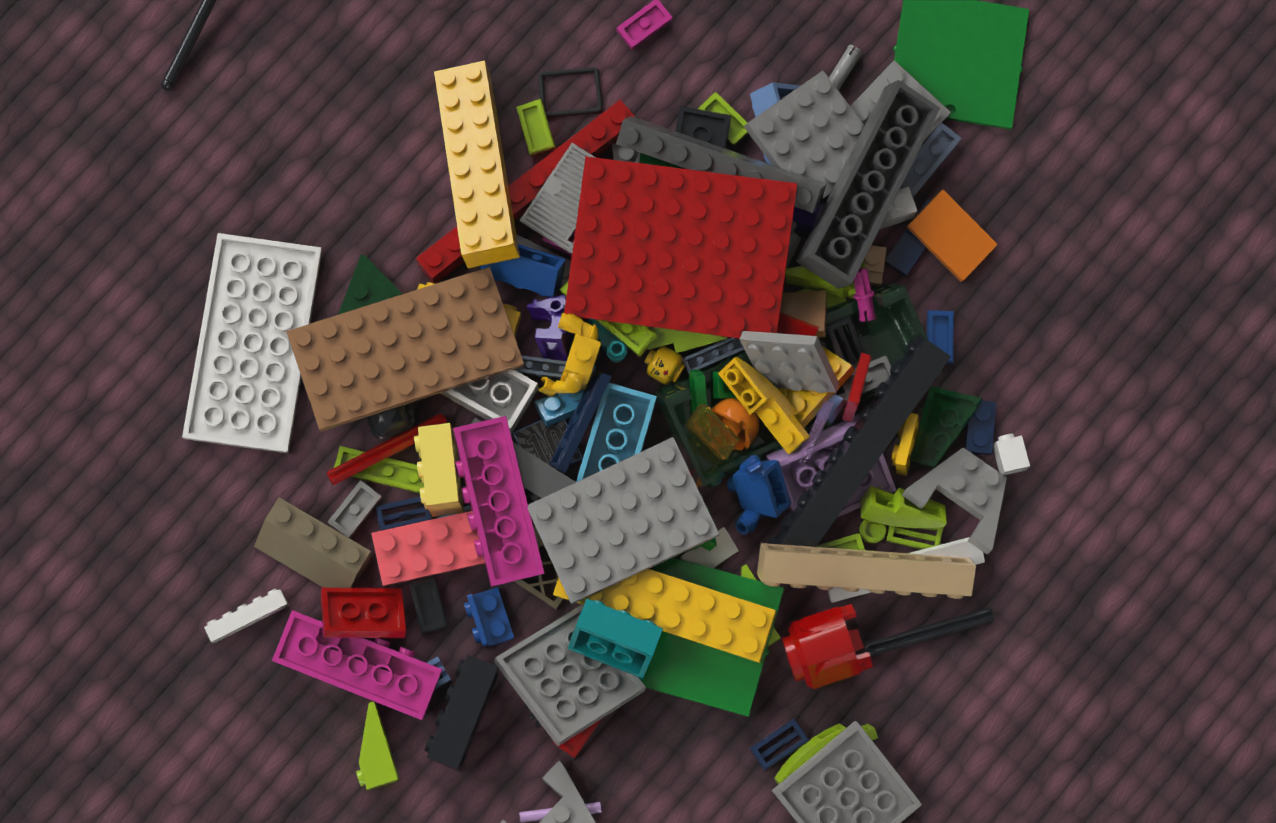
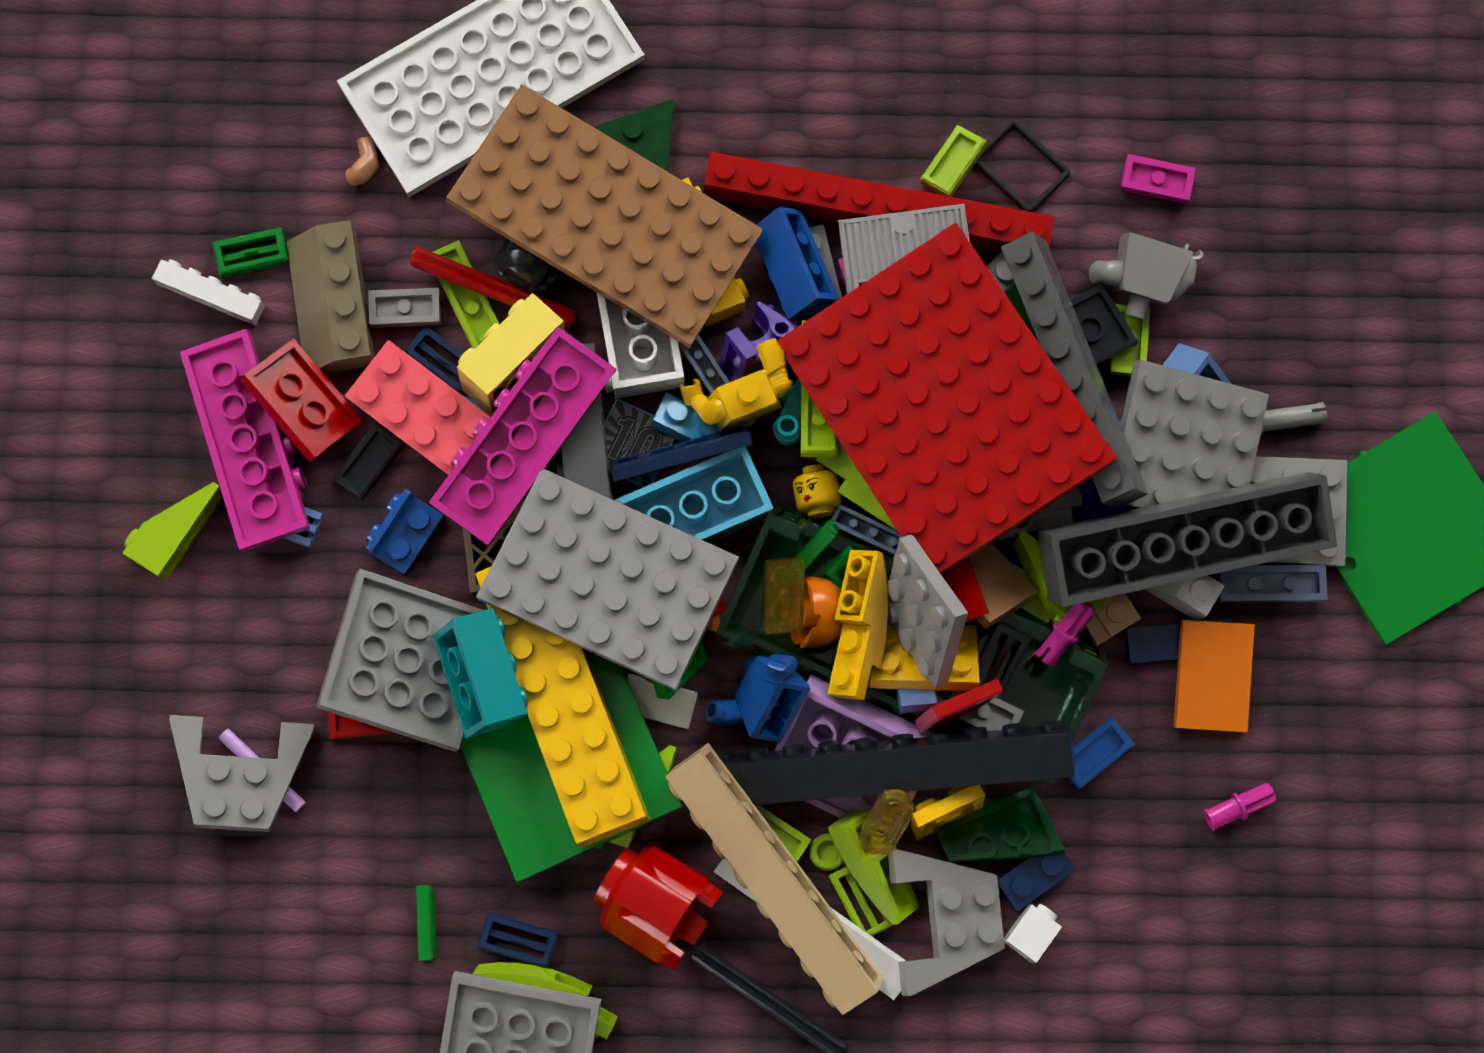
camera: 50 degrees right, 0 degrees up
black brick [424,655,500,772] -> none
yellow brick [434,61,520,268] -> none
lavender piece [800,395,834,464] -> none
none -> green tile [212,227,289,278]
none -> nougat arm [345,136,379,186]
none -> green tile [416,885,437,961]
none -> clear yellow plate [860,789,914,855]
none -> light grey torso [1088,232,1203,320]
none -> dark pink axle [1203,783,1276,831]

